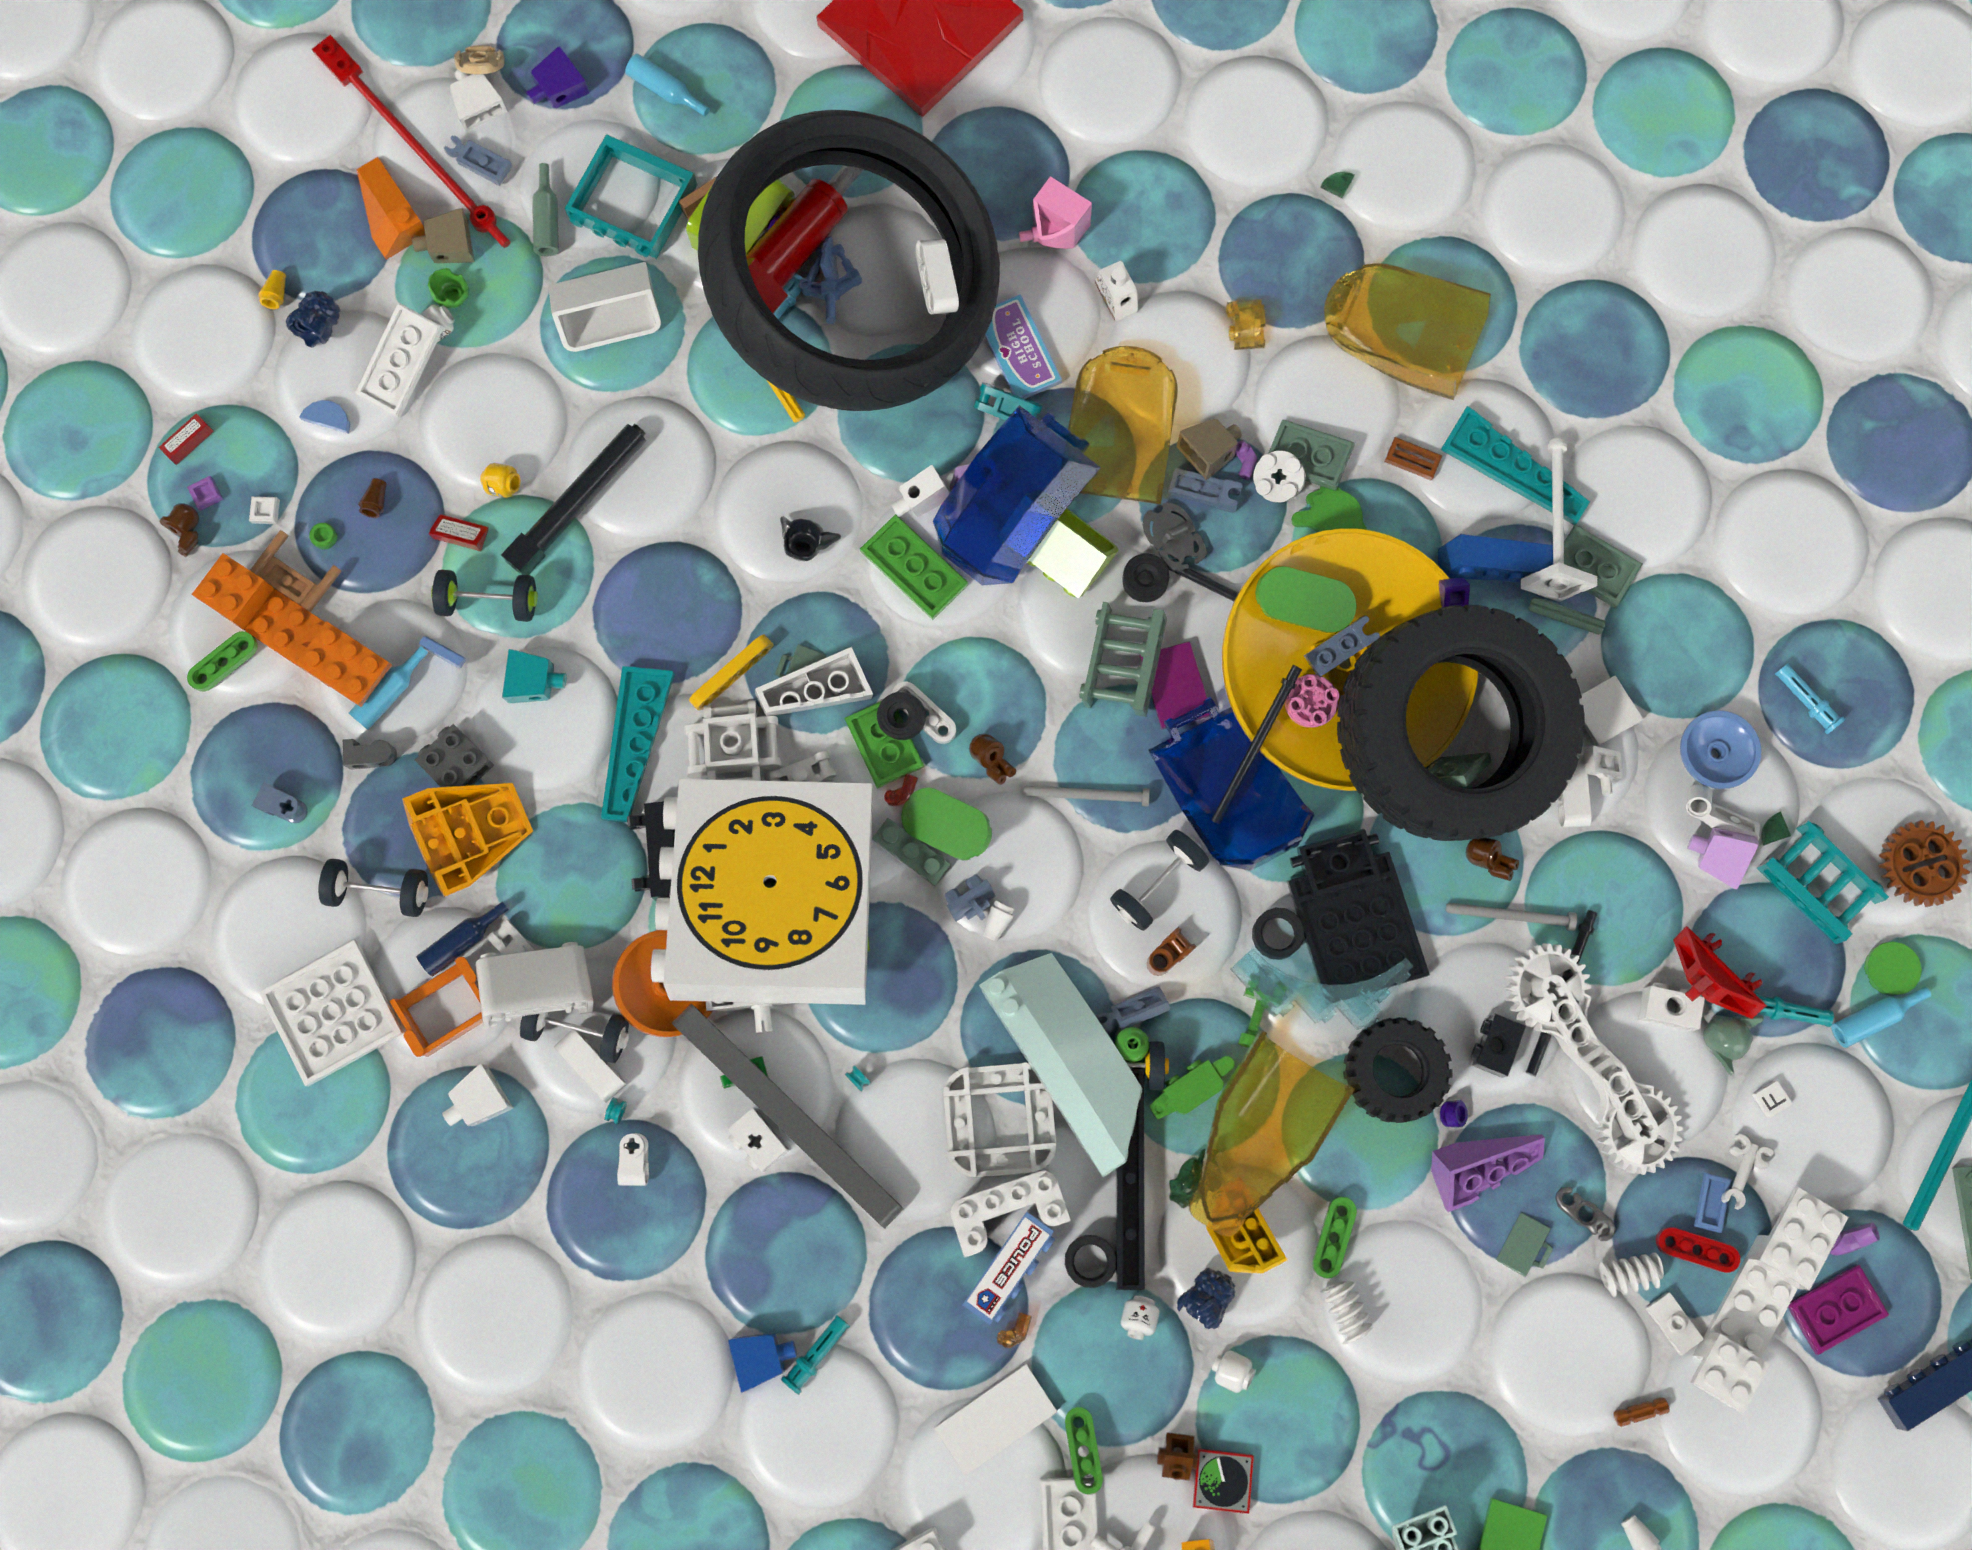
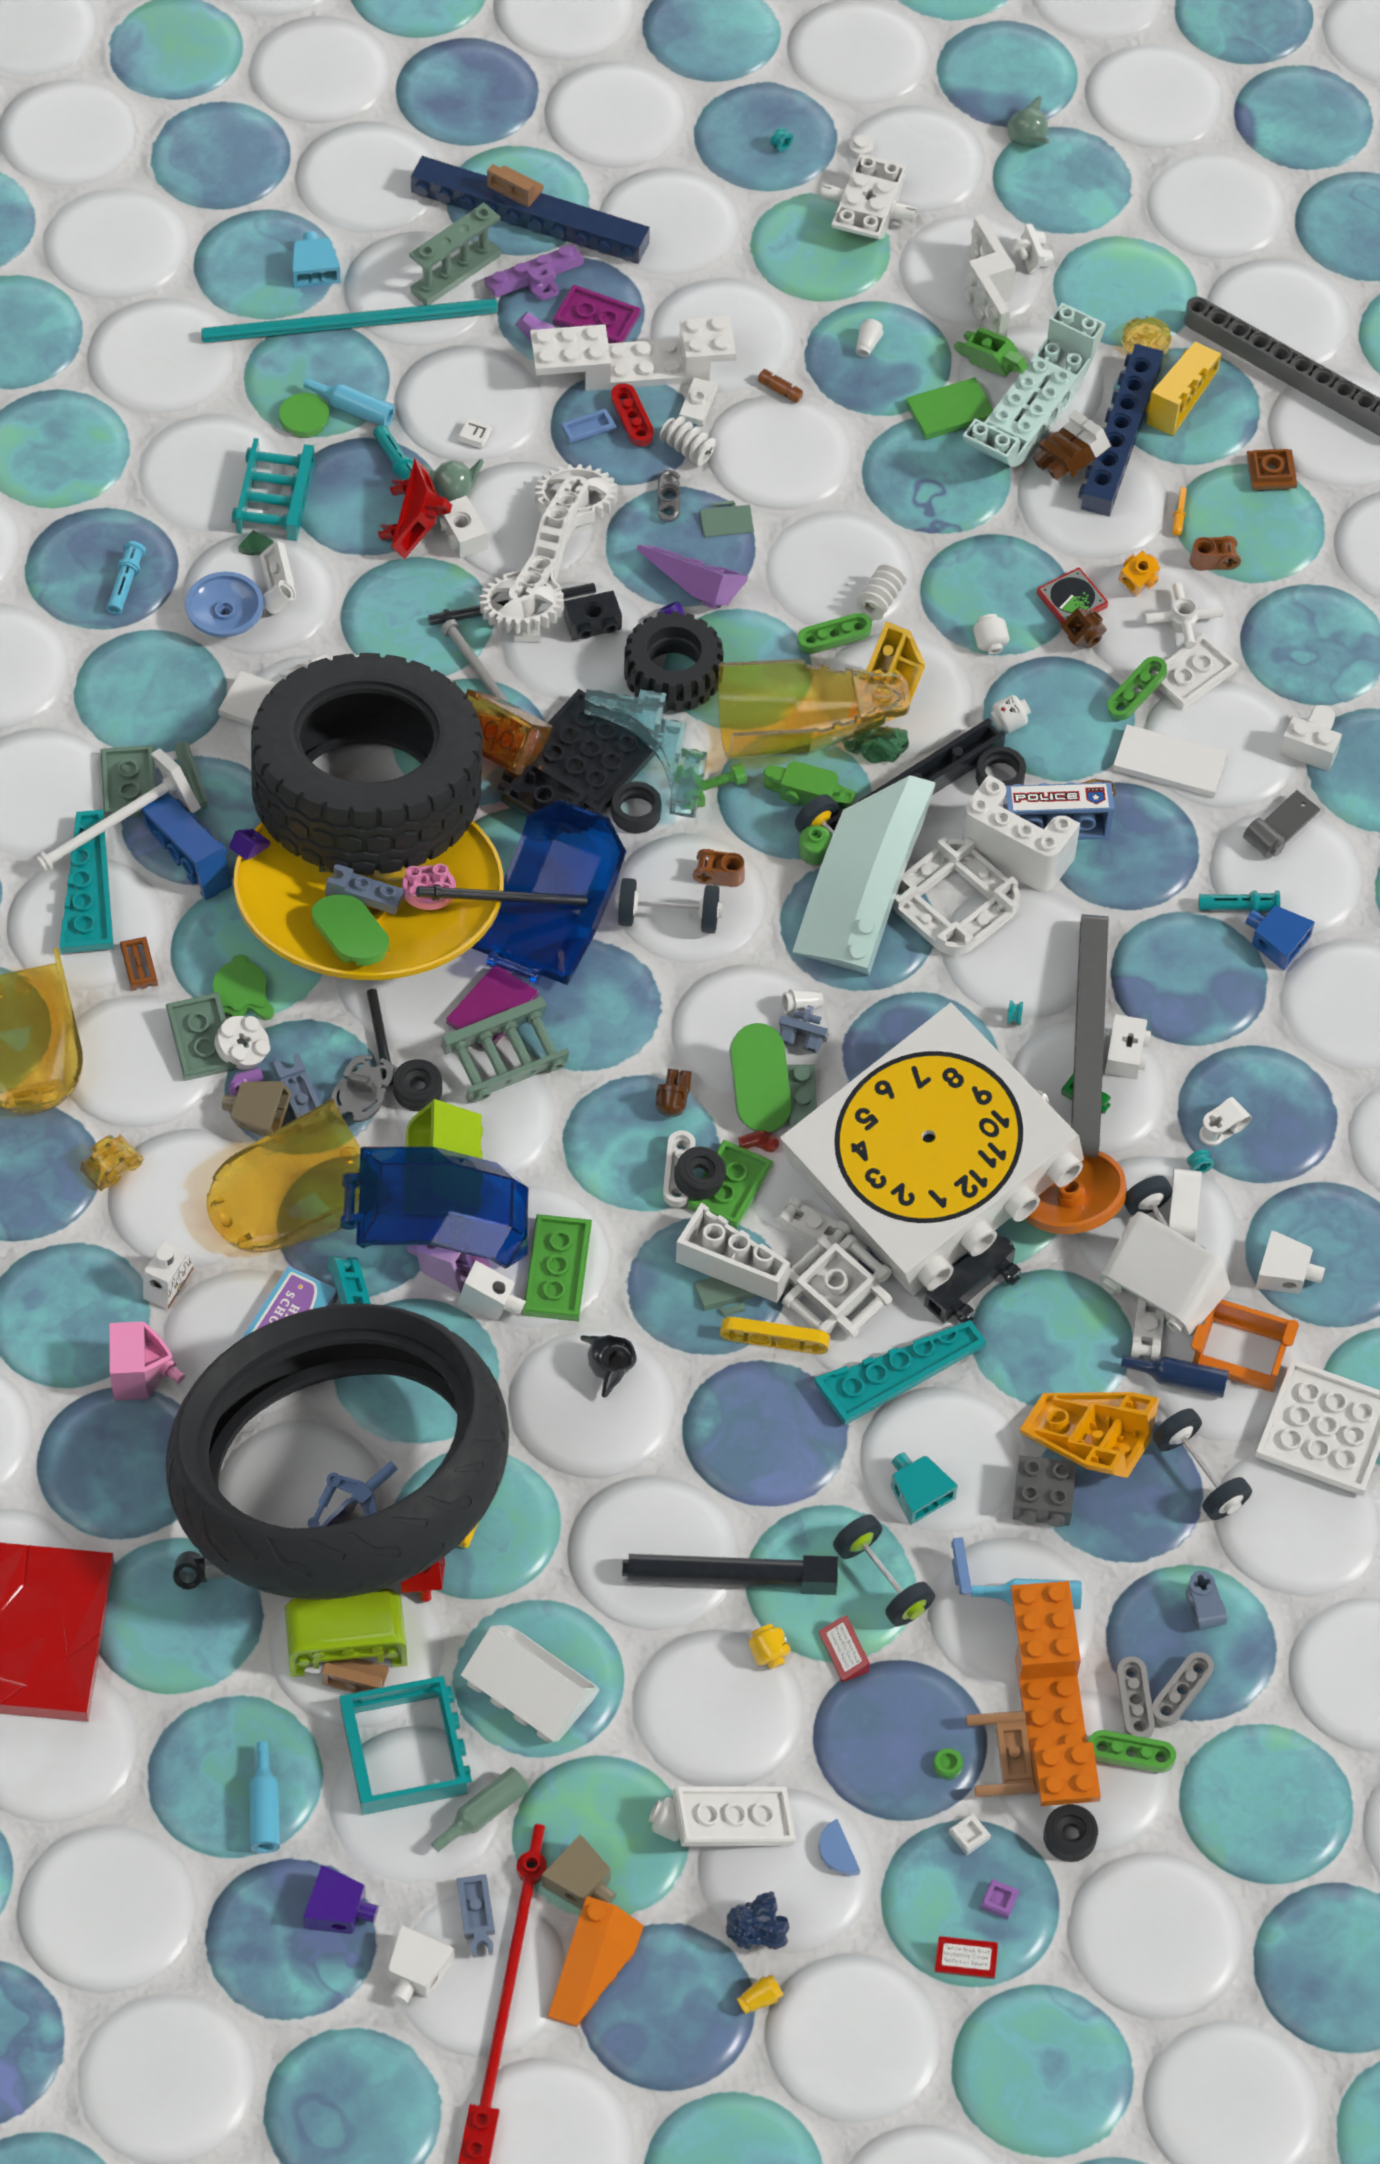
camera: 135 degrees left, 20 degrees down
reddish brown piece [159,503,199,557] -> none
dark grey leg [342,739,397,770] -> none
reddish brown cone [358,478,387,518] -> none
bright green hair [428,268,469,309] -> none
tan tile [454,45,505,75] -> none
white beam [916,239,959,314] -> none
light grey bar [1023,786,1149,807] -> none
sand blue plate [1096,986,1171,1034] -> none
dark blue hair [1177,1268,1236,1329] -> none
sand green tile [1427,753,1491,787] -> none
lavender torso [1687,828,1759,890] -> none
white bar [1721,1134,1774,1210] -> none
dark orange gear [1878,820,1970,907] -> none
none -> clear orange windscreen [466,689,554,775]
none -> medium lavender plate [484,245,584,300]
none -> black tyre [1043,1804,1098,1862]
none -> light grey plate [1116,1656,1155,1738]
none -> light grey plate [1152,1652,1214,1726]
none -> dark grey door [1243,790,1320,858]

